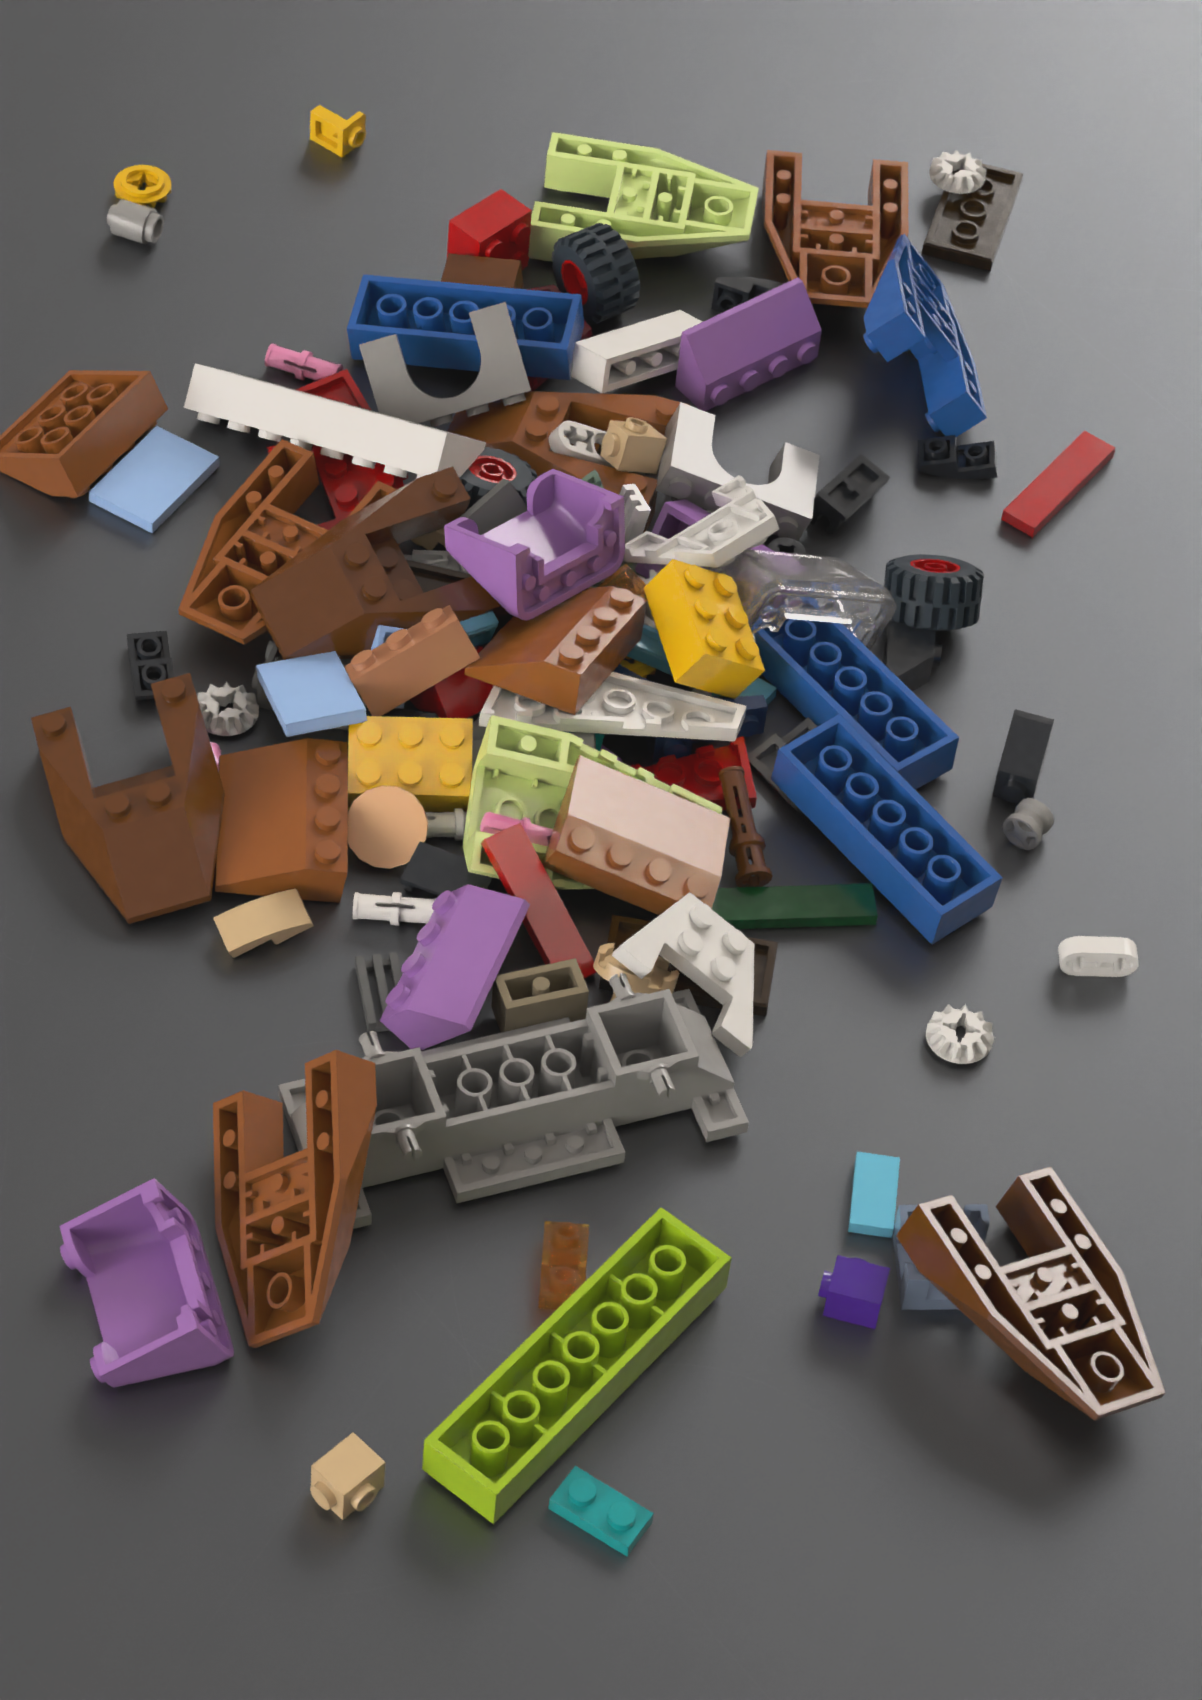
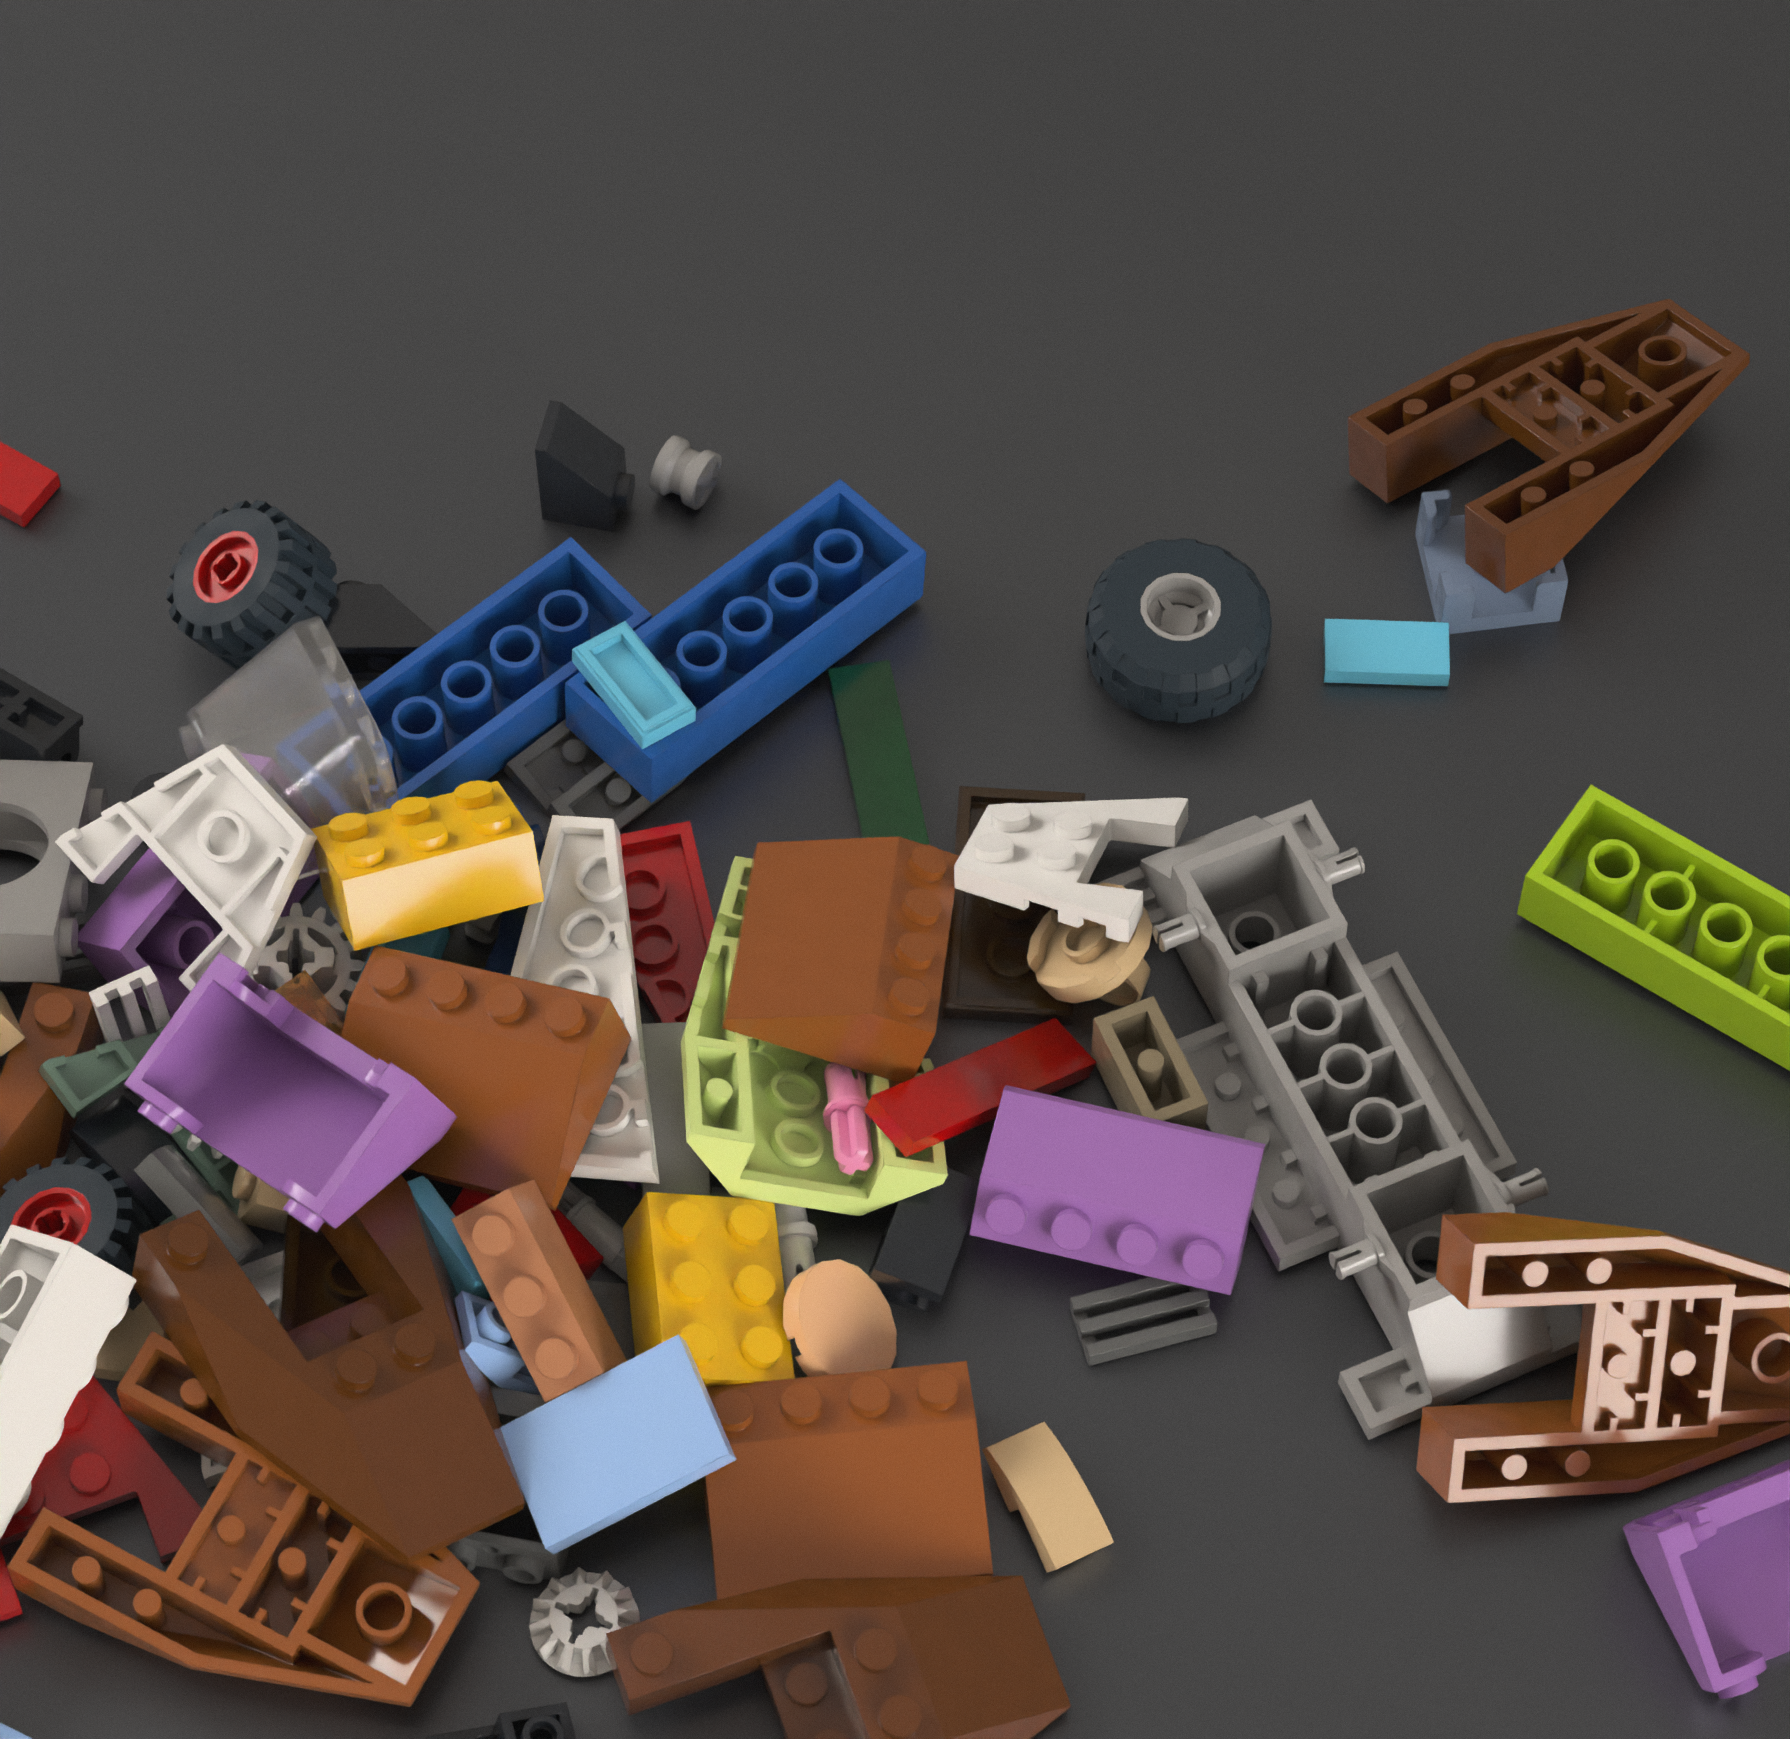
camera: 90 degrees left, 10 degrees up
white pin [353,892,436,926] -> none
clear orange slope [538,1221,589,1310] -> none
reddish brown pin [718,766,773,887] -> none
dark purple brick [818,1255,890,1329] -> none
white gear [926,1004,995,1064] -> none
white beam [1058,936,1139,977] -> none
none -> medium azure tile [572,621,696,749]
none -> black wheel [1085,538,1272,723]

